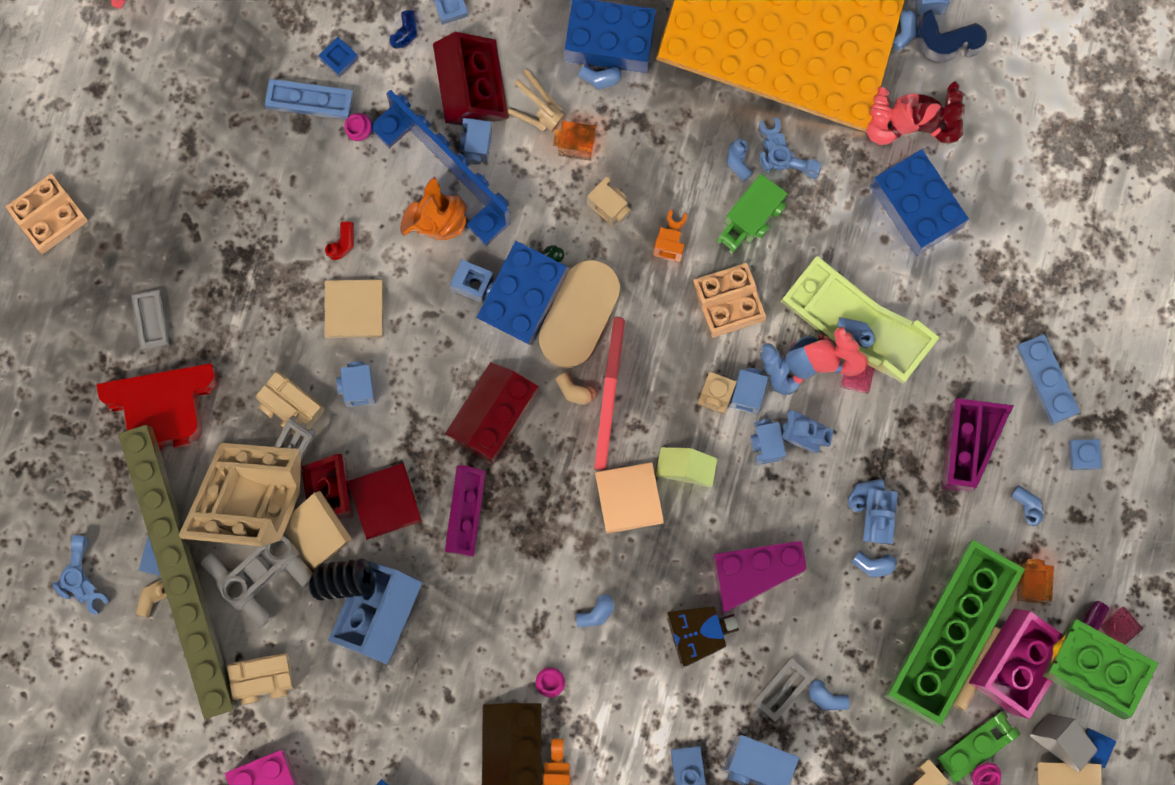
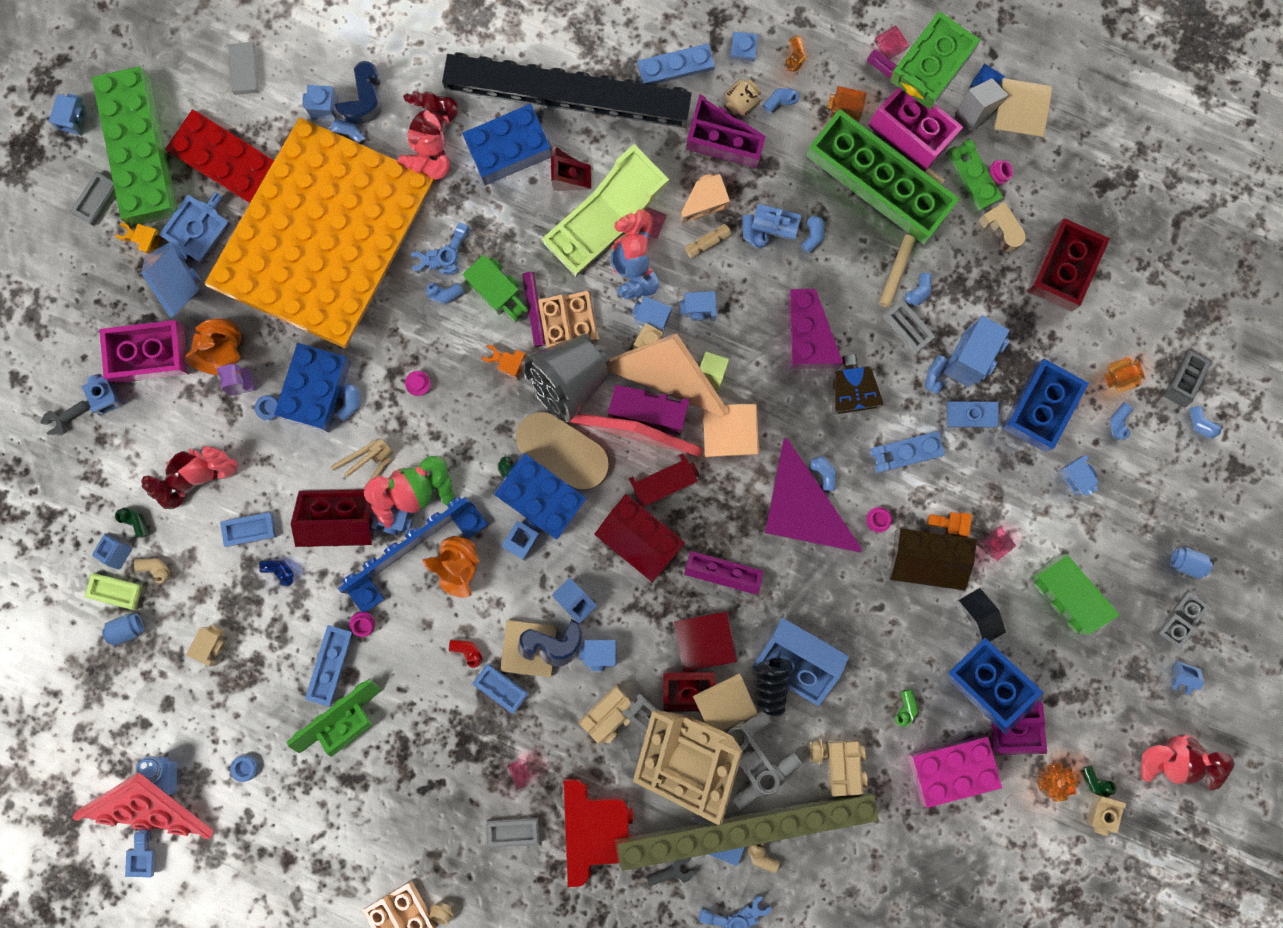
camera: 80 degrees left, 5 degrees up
blue plate [318,37,359,78] -> none
clear orange brick [553,121,596,161] -> none
tan arm [555,372,596,405] -> none
tan brick [587,176,631,226] -> none
medium blue hips [781,411,833,453] -> none
medium blue arm [836,317,875,348] -> none
none -> medium blue tile [230,755,258,782]
none -> bright green bracket [286,679,381,757]
none -> hair [364,456,455,528]
none -> dark pink plate [405,371,431,396]
none -> tan plate [429,902,454,925]
none -> black brick [442,52,692,129]
none -> medium blue plate [472,663,529,714]
none -> clear pink plate [507,759,531,790]
none -> dark blue animal [518,619,582,666]
none -> dark grey cone [521,333,609,422]
none -> magenta piece [522,272,546,347]
none -> dark red slope [551,143,591,191]
none -> medium blue brick [552,578,597,623]
none -> light nougat tile [606,333,728,416]
none -> magenta wedge [608,385,690,437]
none -> dark red brick [628,453,700,508]
none -> dark grey bar [647,858,695,886]
none -> light nougat slope [680,173,730,224]
none -> tan axle [685,224,731,259]
none -> tan head [724,79,761,117]
none -> magenta tile [765,438,862,553]
none -> clear orange arm [785,35,807,72]
none -> tan plate [809,739,828,765]
none -> medium blue plate [870,431,945,473]
none -> tan piece [879,234,916,308]
none -> bright green arm [895,689,918,727]
none -> medium blue arm [925,355,948,394]

